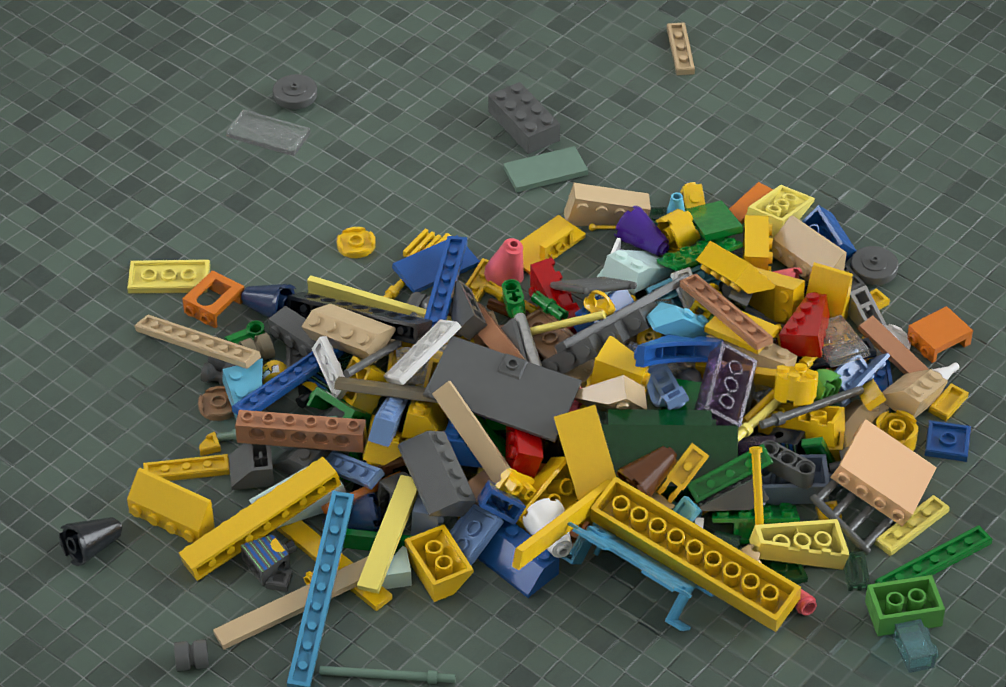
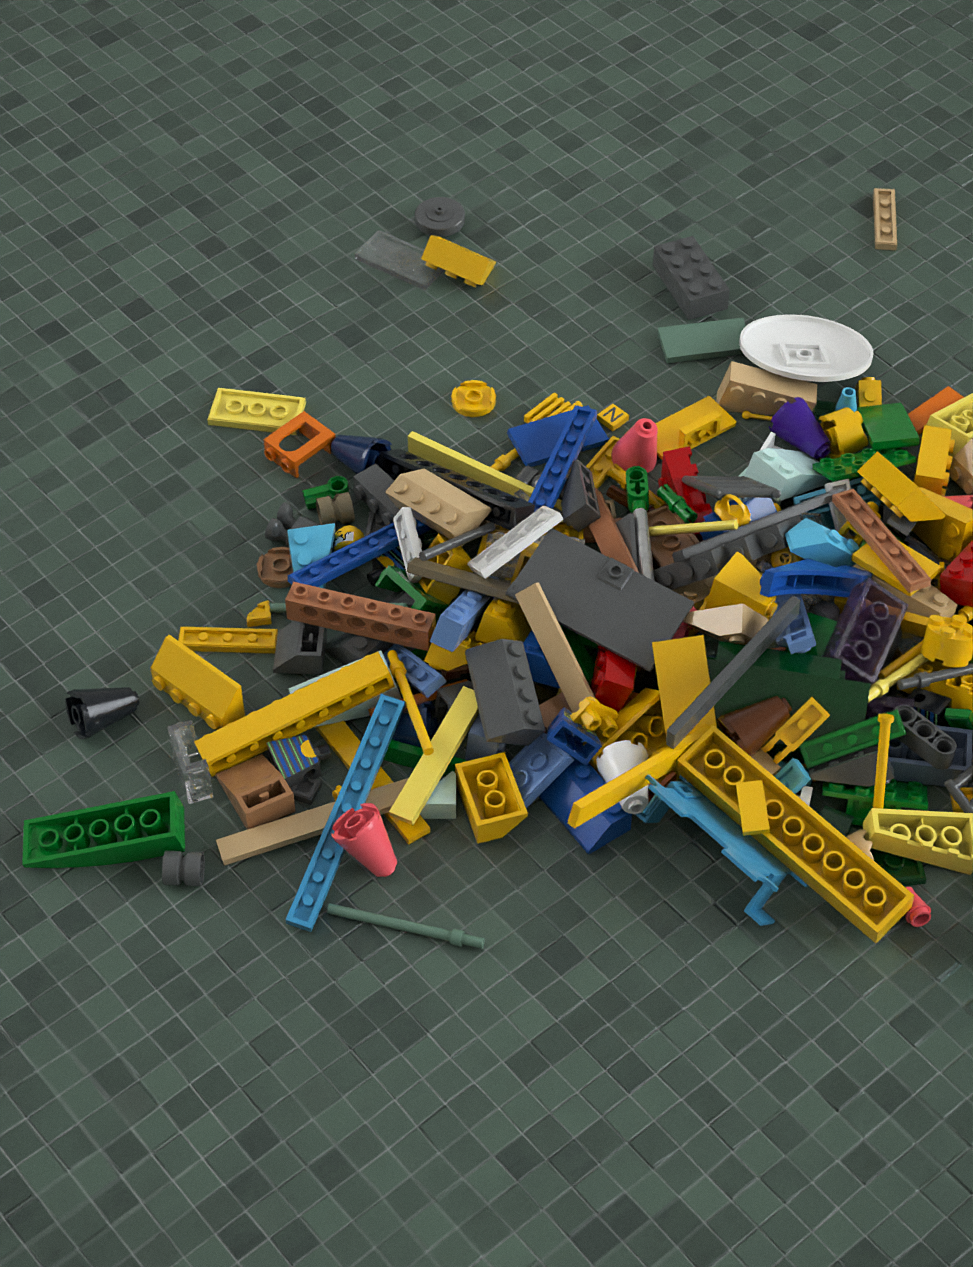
camera: 10 degrees right, 5 degrees up
tan tile [134,315,261,369] -> none
none -> green slope [22,791,185,868]
none -> clear panel [167,720,213,804]
none -> medium nougat slope [215,754,296,830]
none -> coral cone [331,803,397,877]
none -> yellow bar [387,650,434,756]
none -> yellow slope [421,235,496,287]
none -> yellow tile [597,404,629,431]
none -> dark grey tile [666,596,801,749]
none -> yellow tile [736,780,770,836]
none -> white dish [739,315,873,382]

